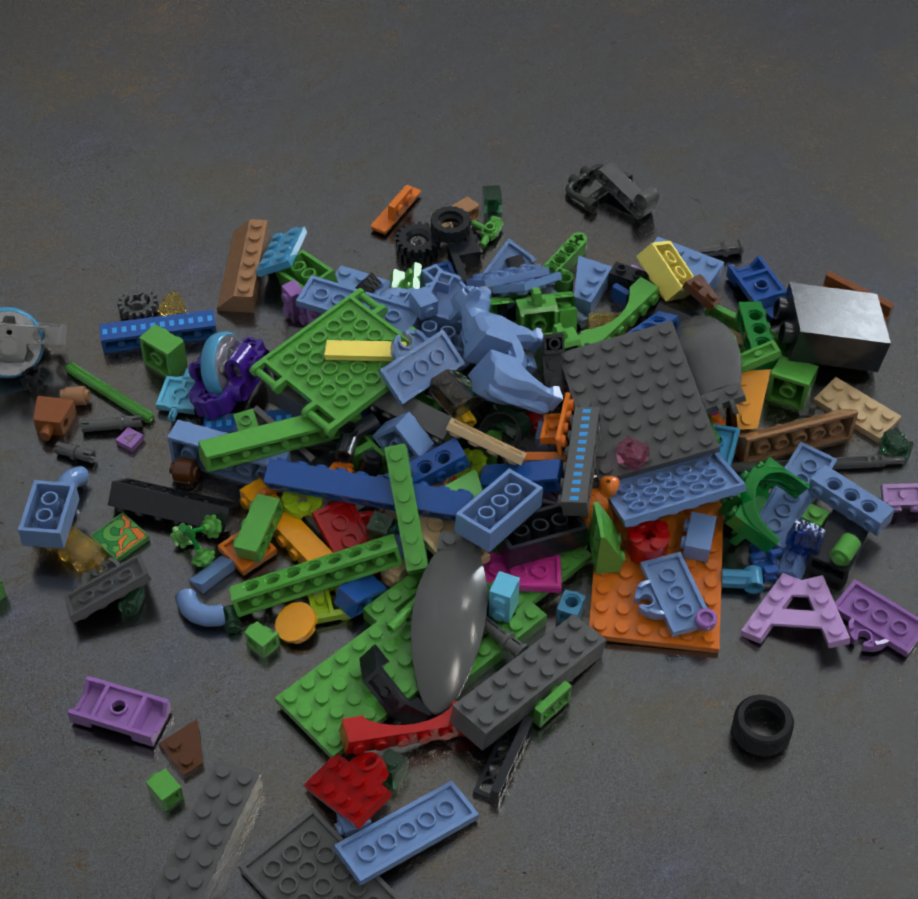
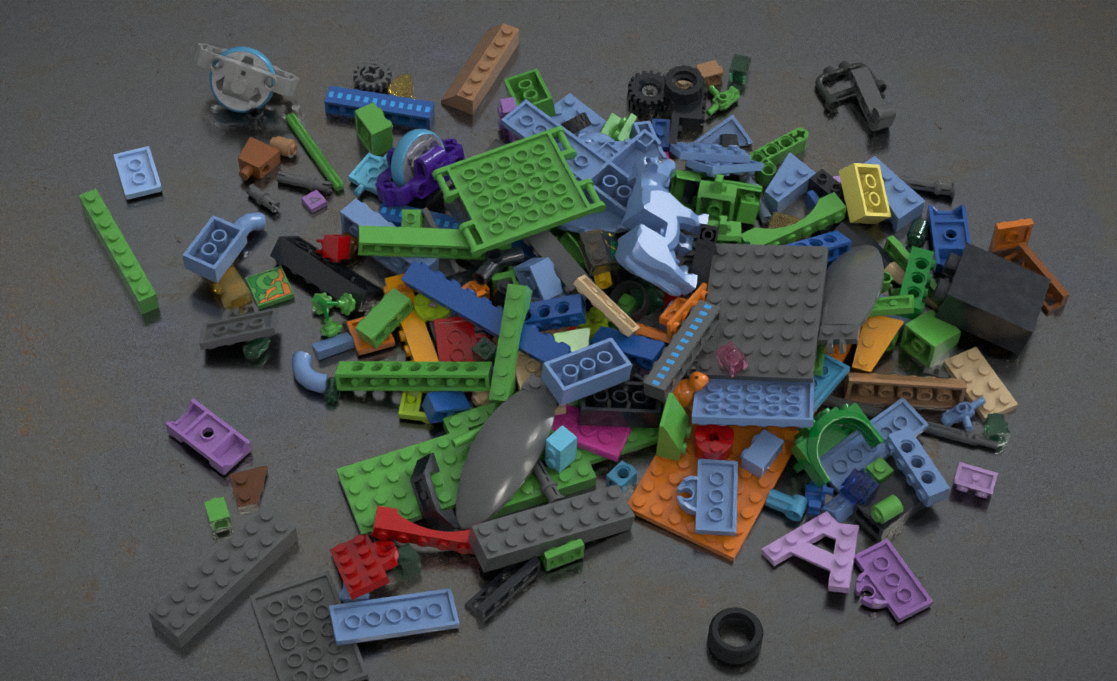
camera: 20 degrees right, 5 degrees up
bright green brick [244,621,280,659] -> none
dark azure plate [256,226,307,277] -> none
light orange tile [275,602,318,644] -> none
light yellow tile [324,340,407,361] -> none
orange bracket [371,185,421,234] -> none
medium blue plate [378,329,465,405] -> none
medium blue brick [410,286,438,321] -> none
reddish brown wing [682,274,722,311] -> none
medium lavender tile [694,608,717,631] -> none
none -> red brick [316,234,350,263]
none -> brick [907,218,930,246]
none -> medium blue piece [941,396,986,432]
none -> orange plate [990,218,1034,252]

